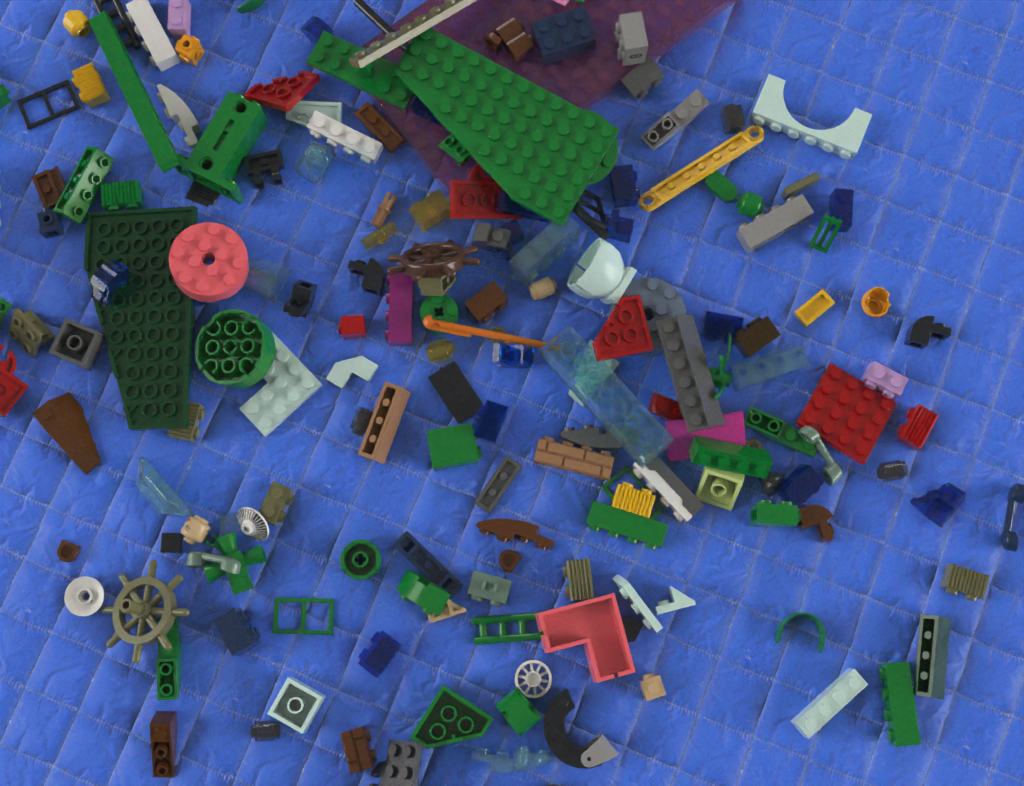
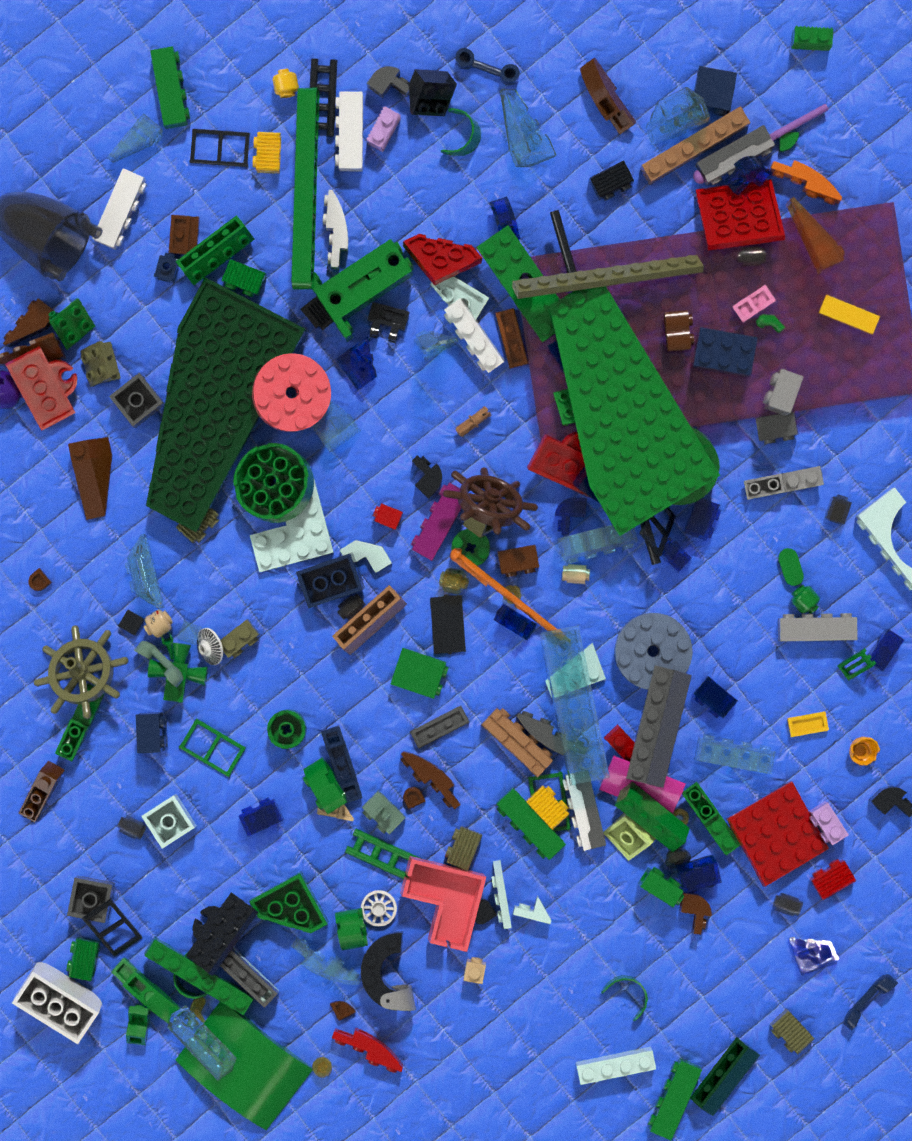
camera: 30 degrees right, 10 degrees up
white dish [64,576,105,616] -> none
clear blue brick [90,259,130,306] -> none
light orange brick [175,34,205,67] -> none
black brick [283,280,317,318] -> none
reddish brown brick [340,726,378,774] -> none
clear yellow plate [361,222,398,251] -> none
clear yellow brick [408,189,450,233] -> none
dark grey brick [471,223,511,251] -> none
clear blue brick [472,400,509,443] -> none
reddish brown tile [484,32,502,54] -> none
light aqua plate [567,238,637,304] -> none
red plate [592,295,654,362] -> none
yellow plate [639,125,764,212] -> none
green plant [709,334,732,400] -> none
dark brown brick [732,316,781,359] -> none
olive tile [781,173,820,200] -> none
sand green piece [798,425,843,486] -> none
none -> dark blue brick [296,552,365,608]
none -> clear blue slope [336,336,377,390]

